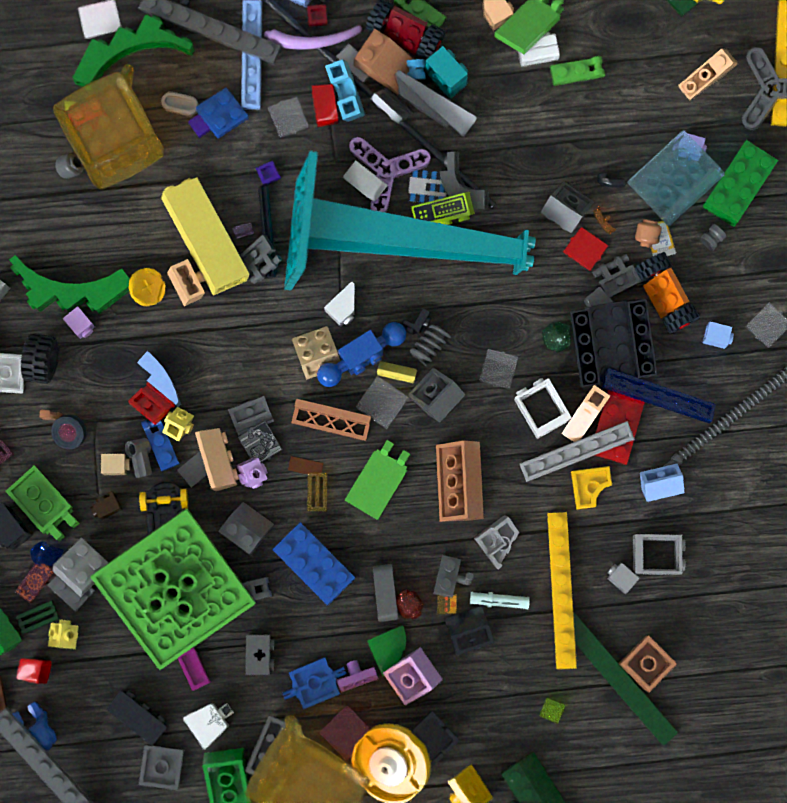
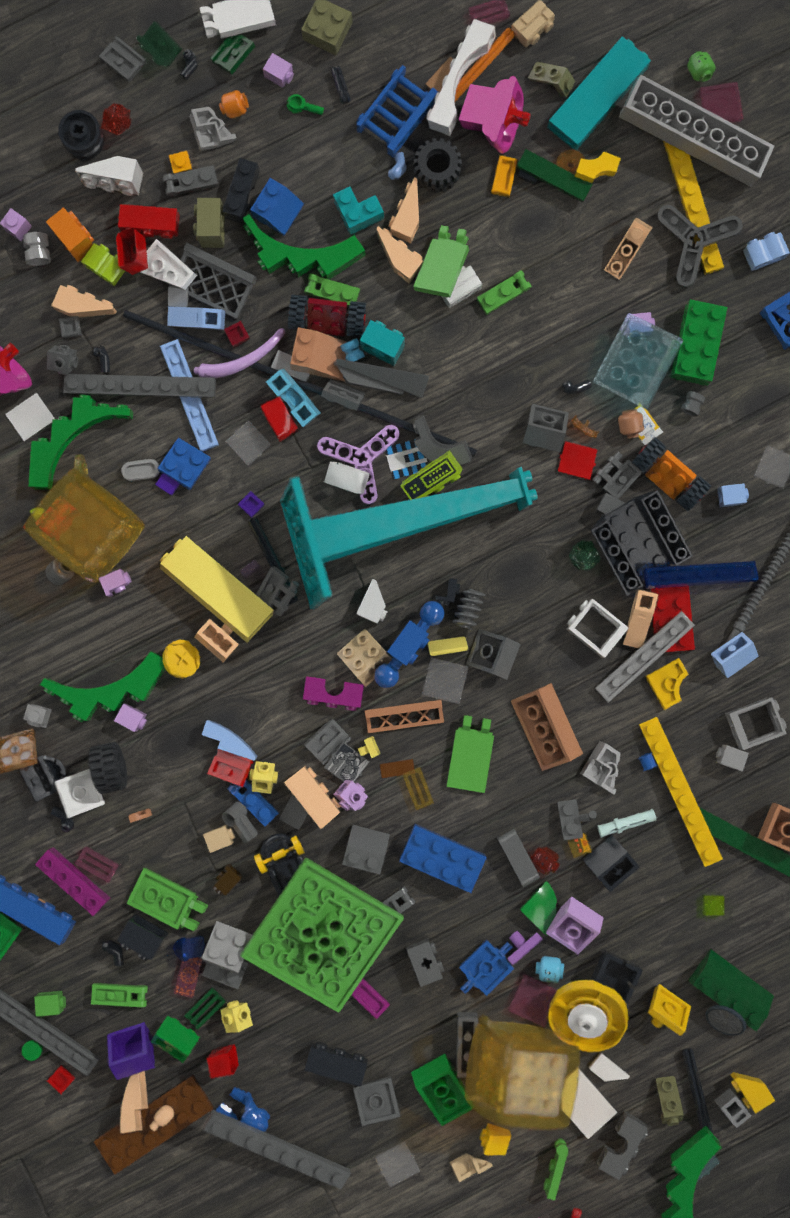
camera: 25 degrees left, 5 degrees up
black wheel [51,414,87,449] -> none
white torso [183,703,234,749] -> none
clear piece [479,349,518,389] -> none
none -> lavender brick [99,569,132,597]
none -> magenta arch [303,676,364,711]
none -> light yellow tile [358,736,381,758]
none -> medium azure head [535,956,564,983]
none -> blue axle [638,752,657,771]

